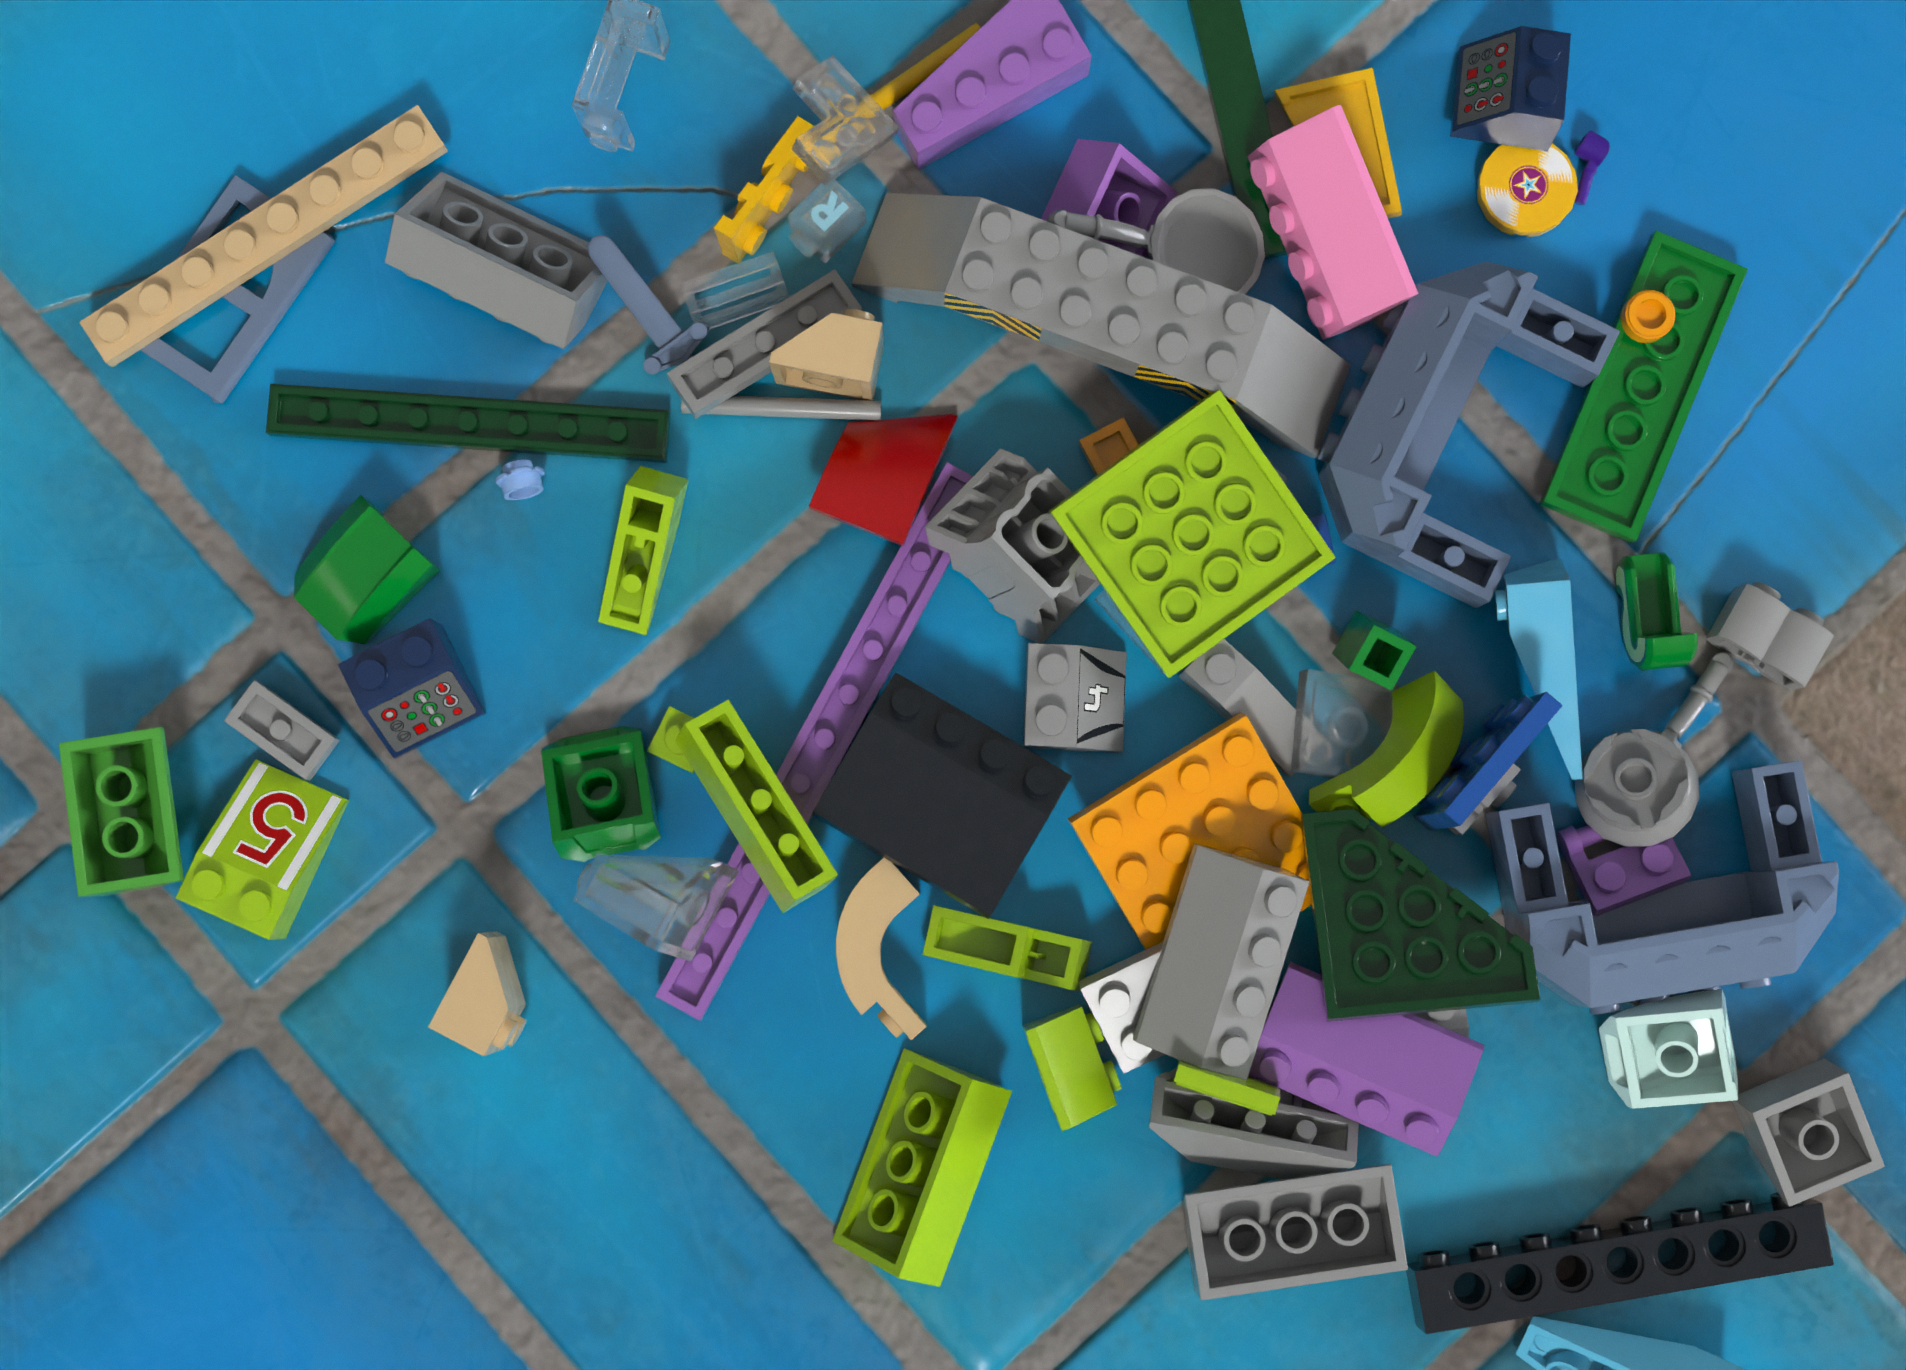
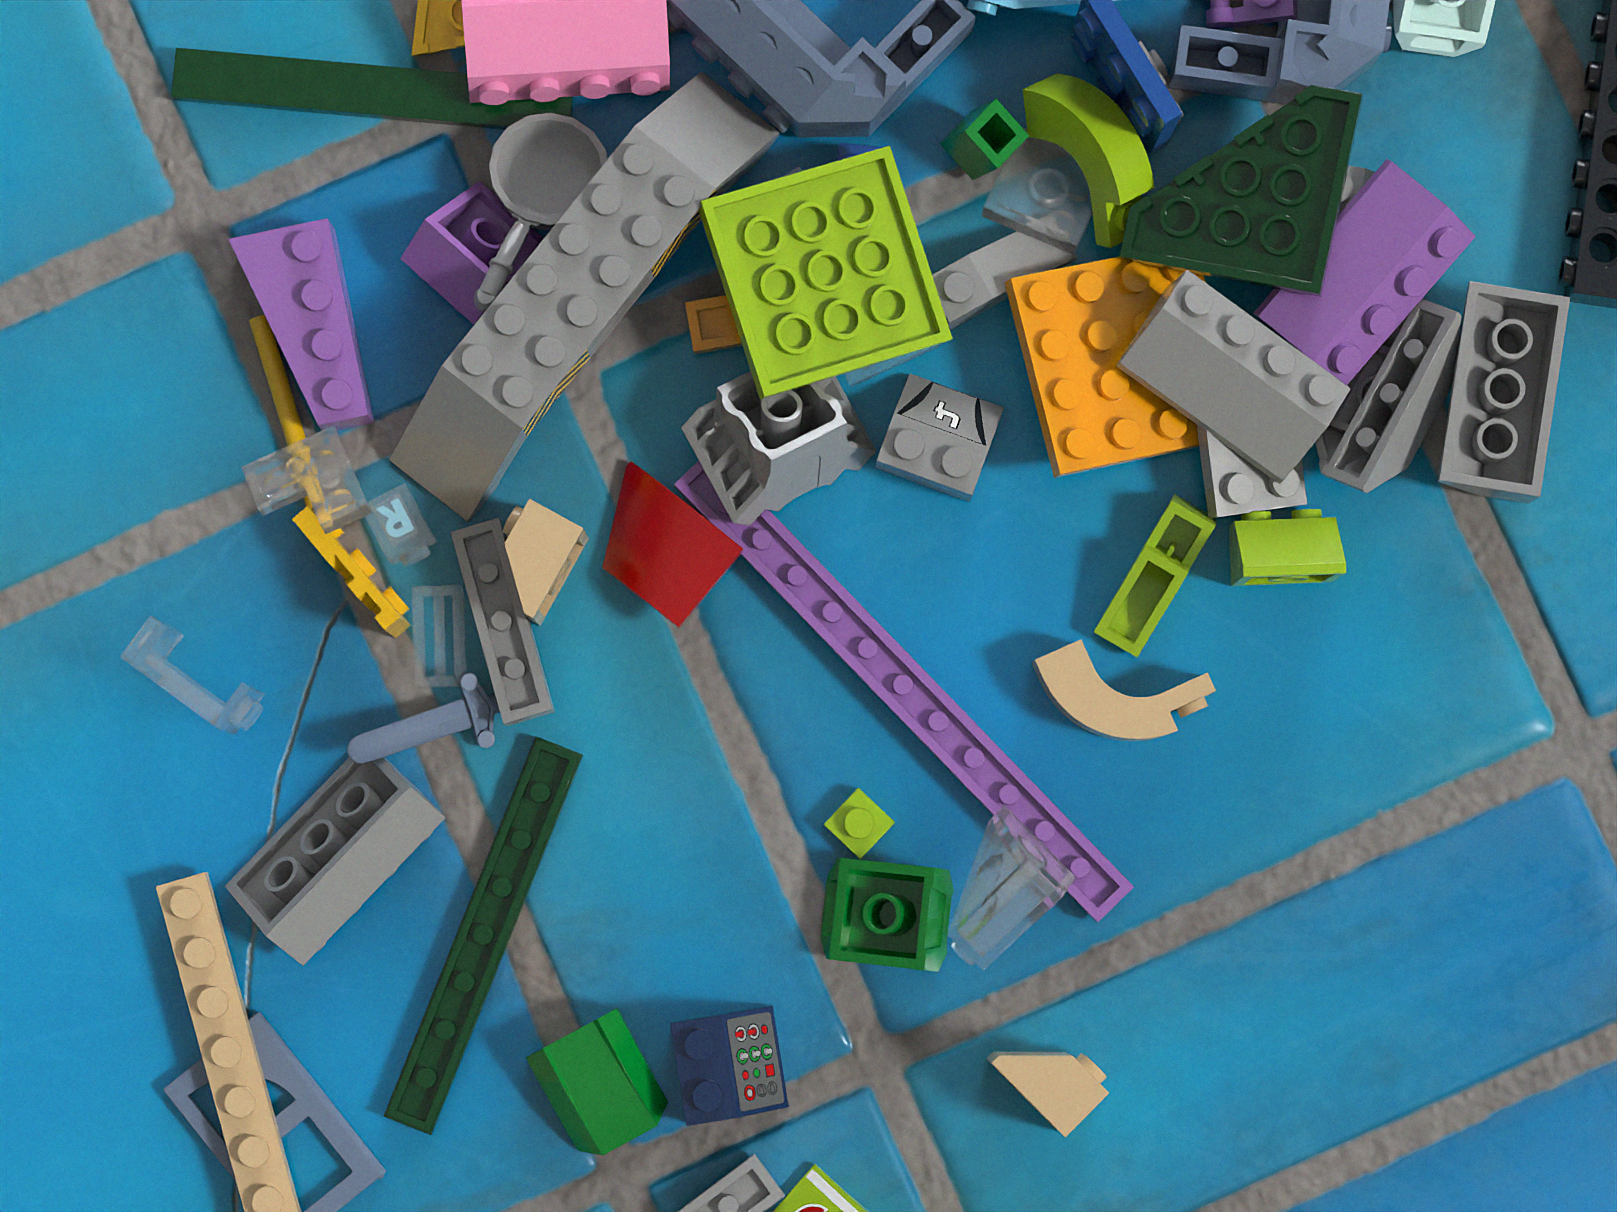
camera: 70 degrees left, 0 degrees up
light blue plate [495,459,545,500] -> none
lime slope [598,466,689,635] -> none
lime brick [675,699,838,913] -> none
light grey bar [681,395,881,420] -> none
black slope [812,672,1072,919] -> none
lime slope [832,1048,1012,1287] -> none
lime tile [1173,1060,1281,1116] -> none

